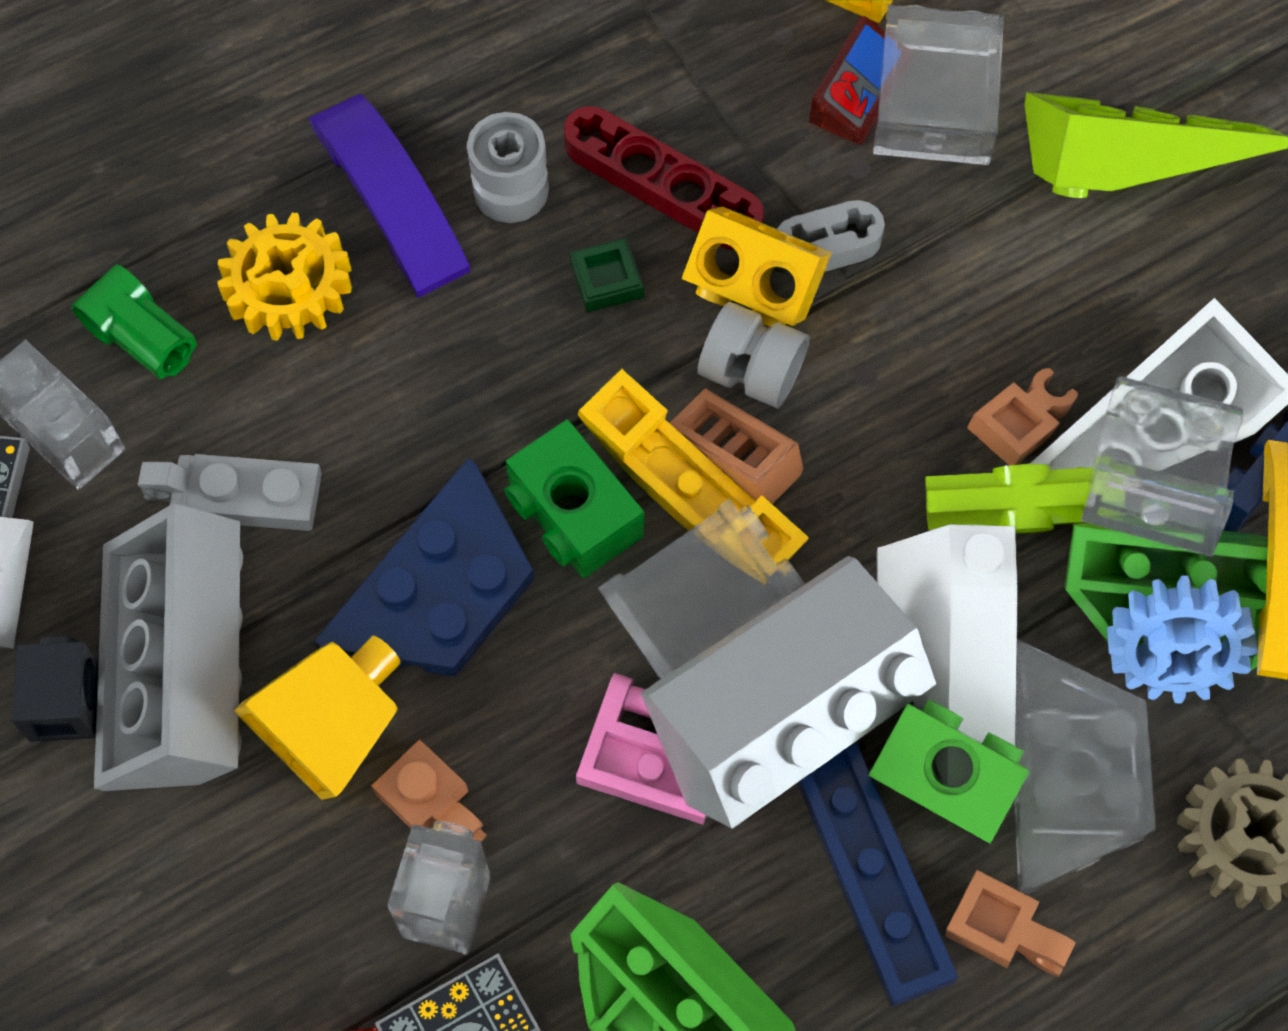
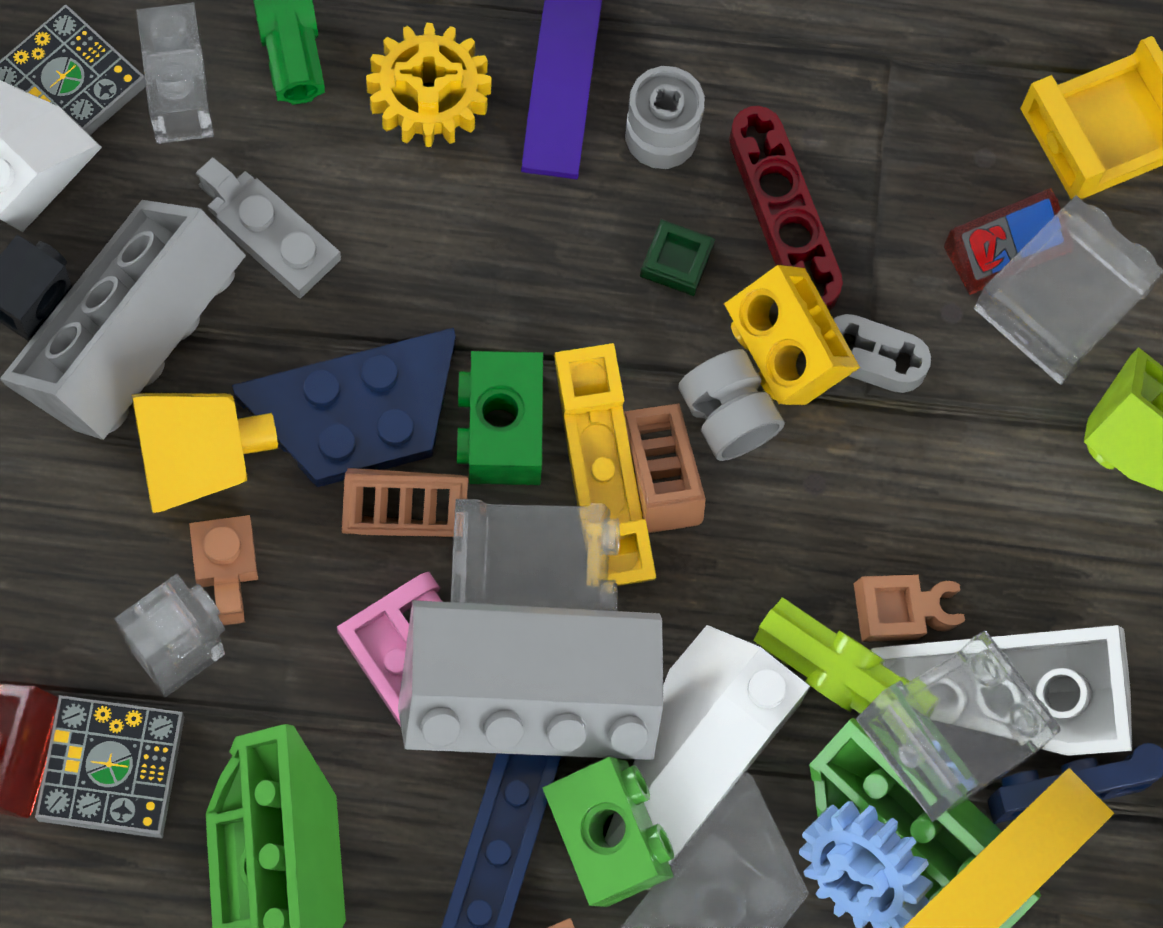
camera: 30 degrees right, 5 degrees up
none -> nougat slope [342,468,469,537]

